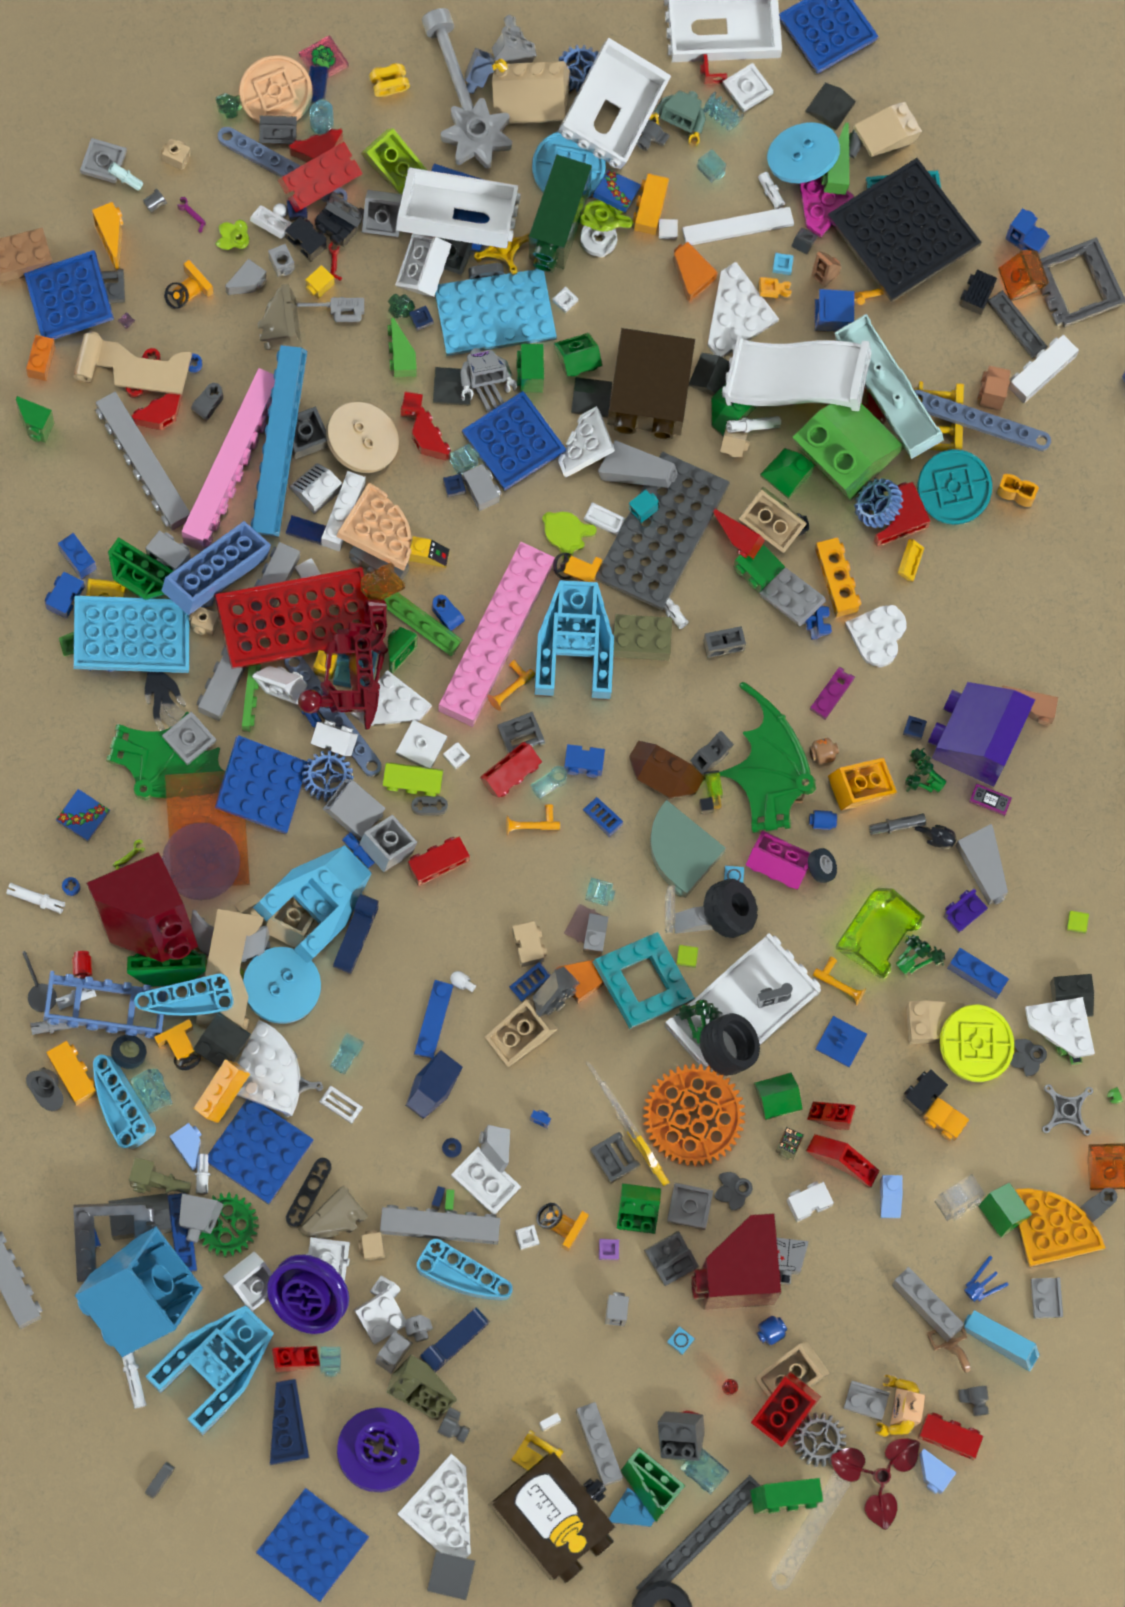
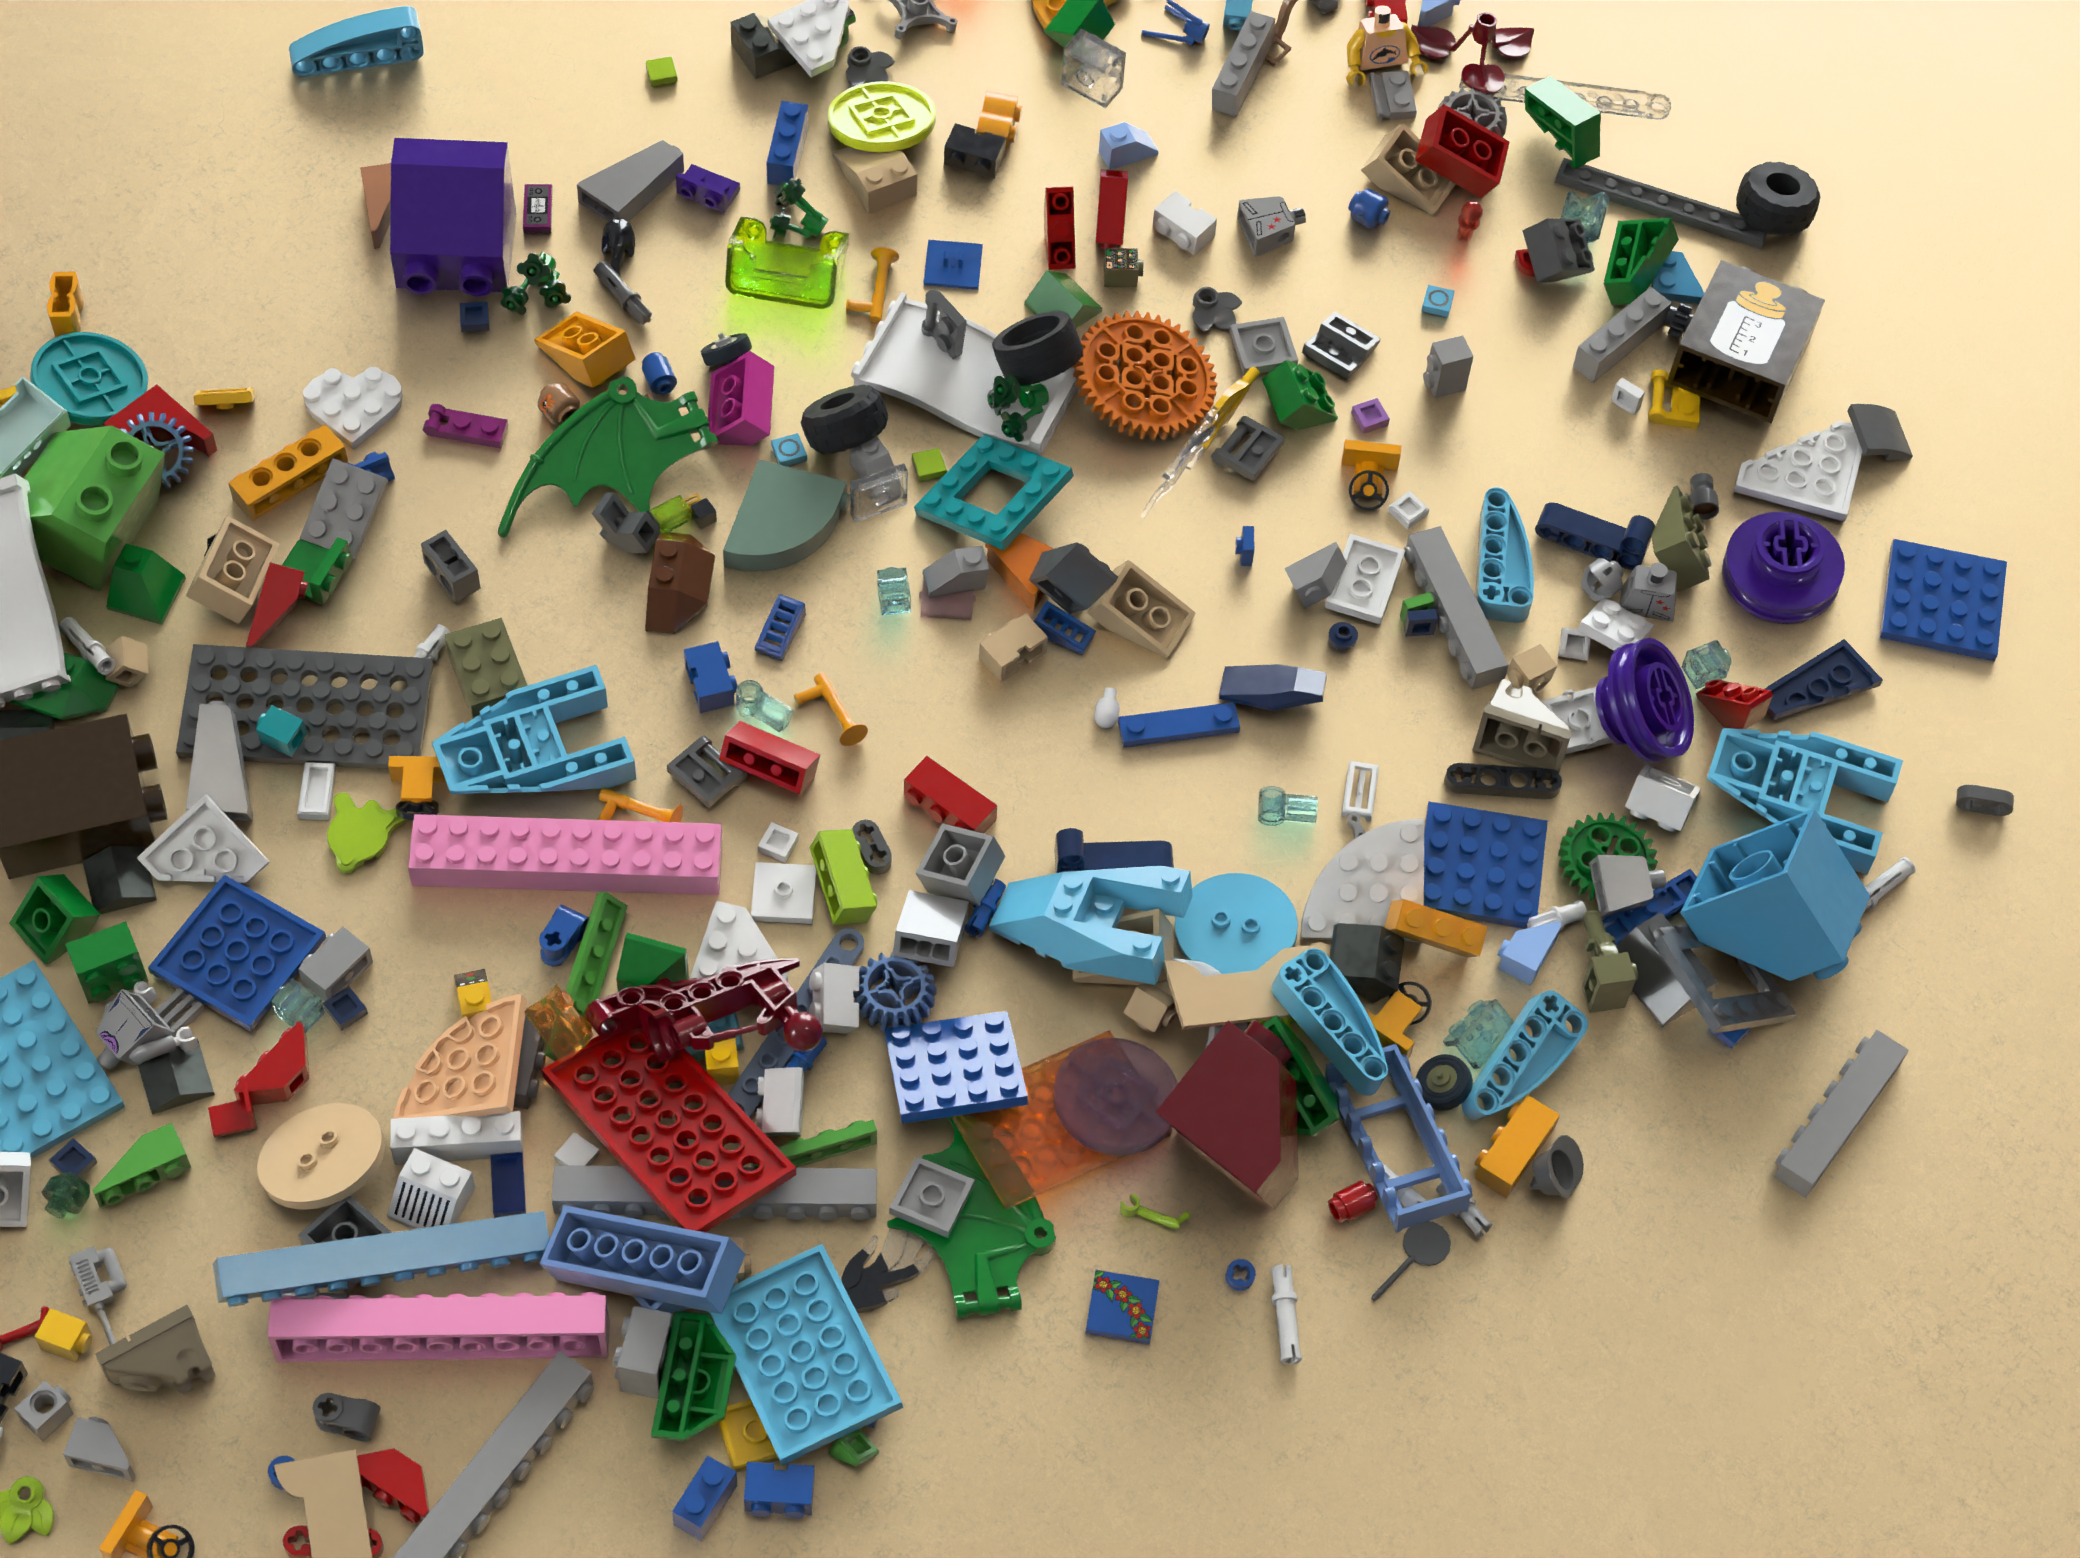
camera: 110 degrees left, 15 degrees down
dark red slope [691,1213,781,1310] -> none

